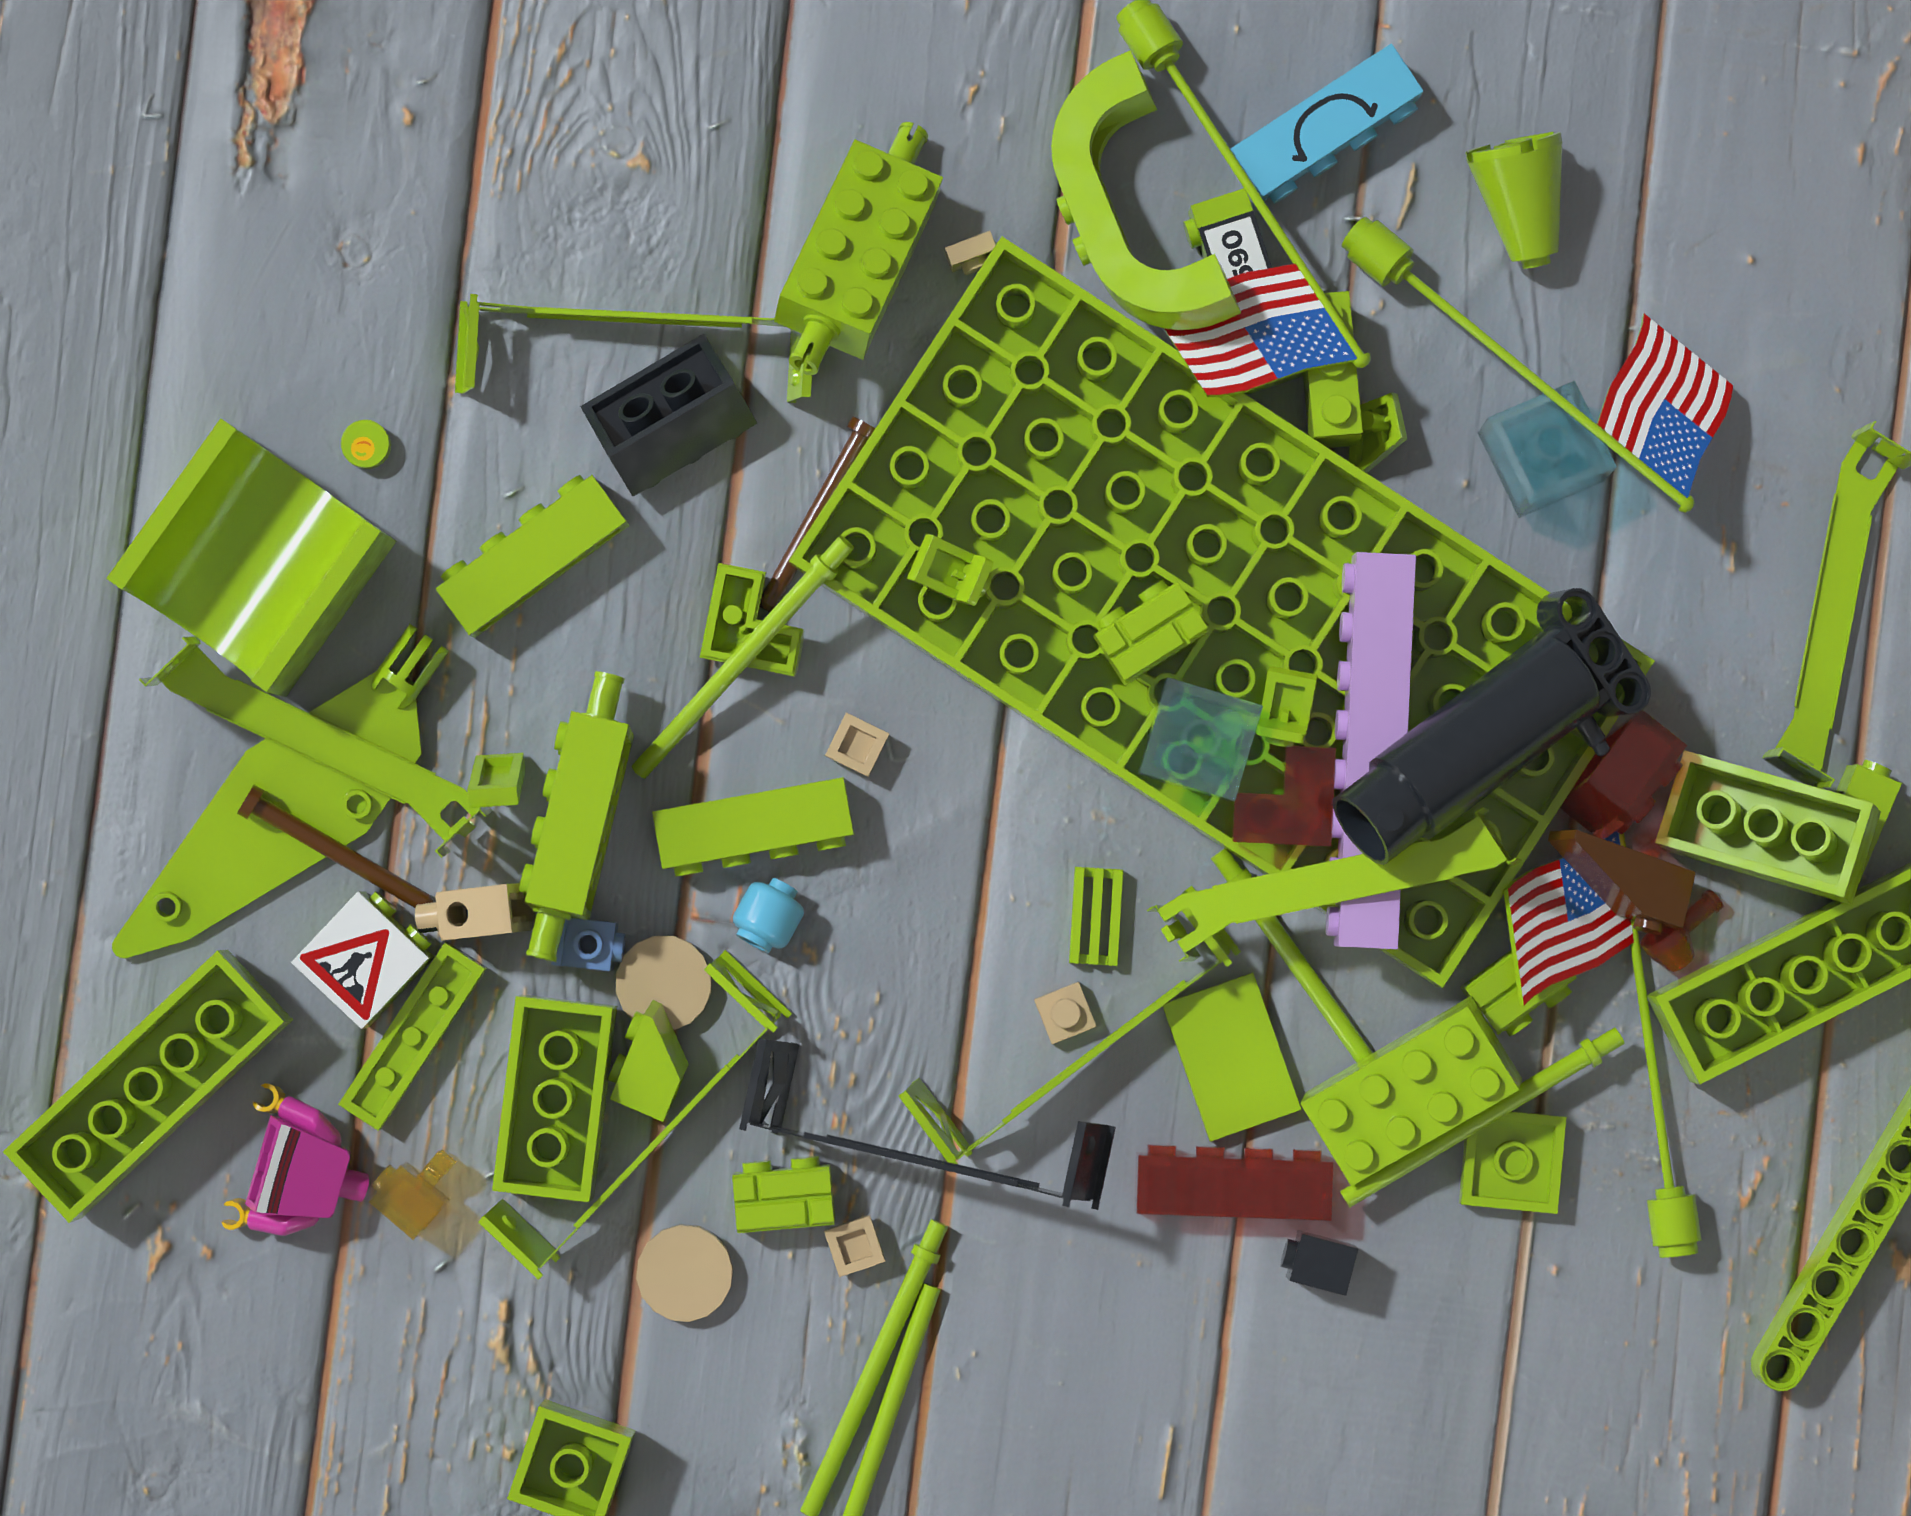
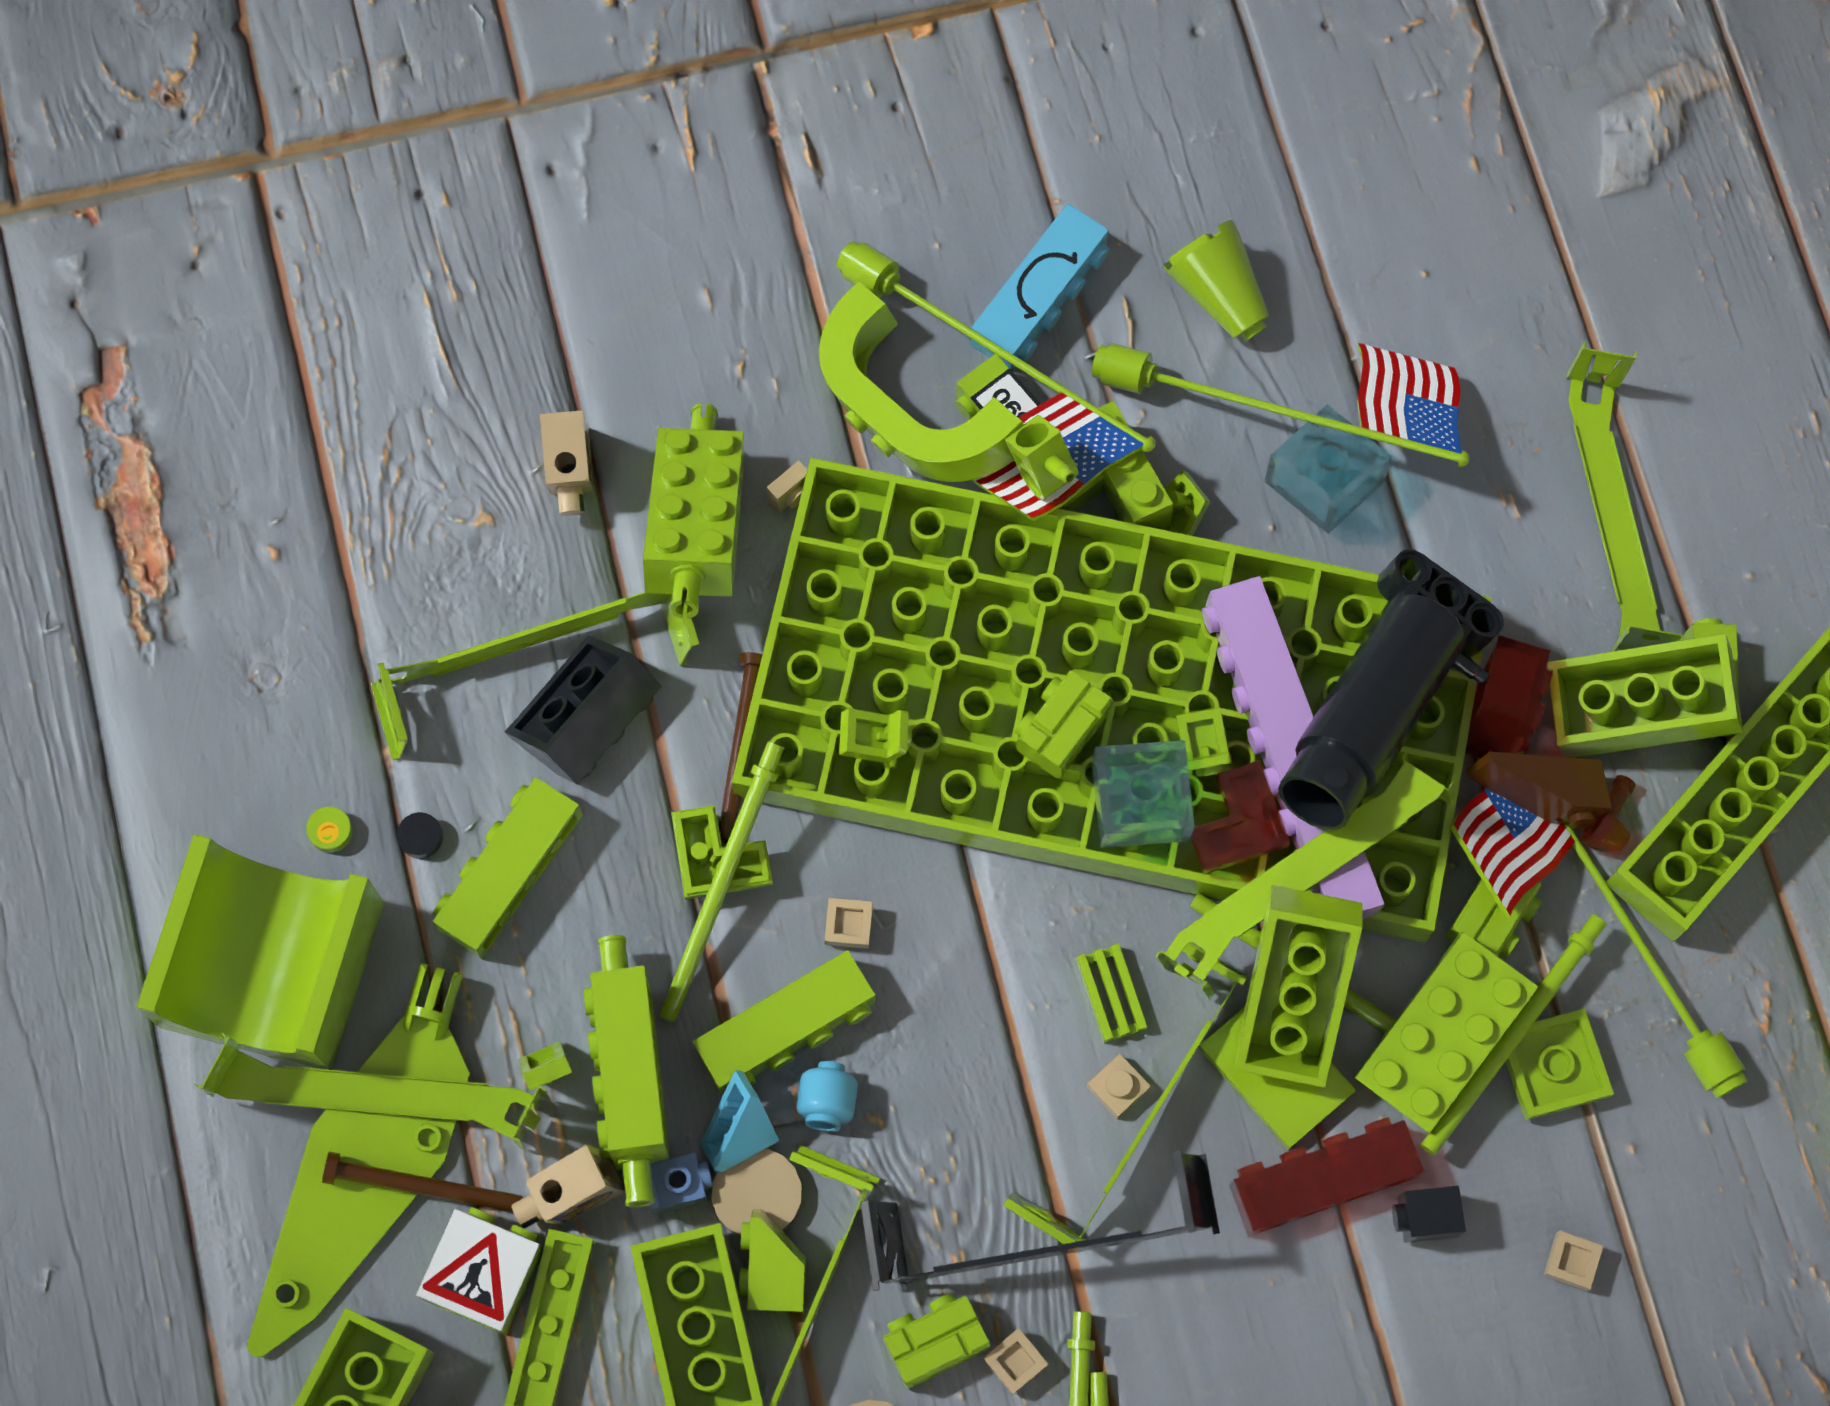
camera: 25 degrees left, 15 degrees down
none -> black tile [397,812,443,859]
none -> tan torso [539,410,593,516]
none -> medium azure slope [700,1070,779,1172]
none -> lime piece [1005,415,1079,500]
none -> lime brick [1235,885,1363,1088]
none -> tan plate [1543,1230,1603,1291]

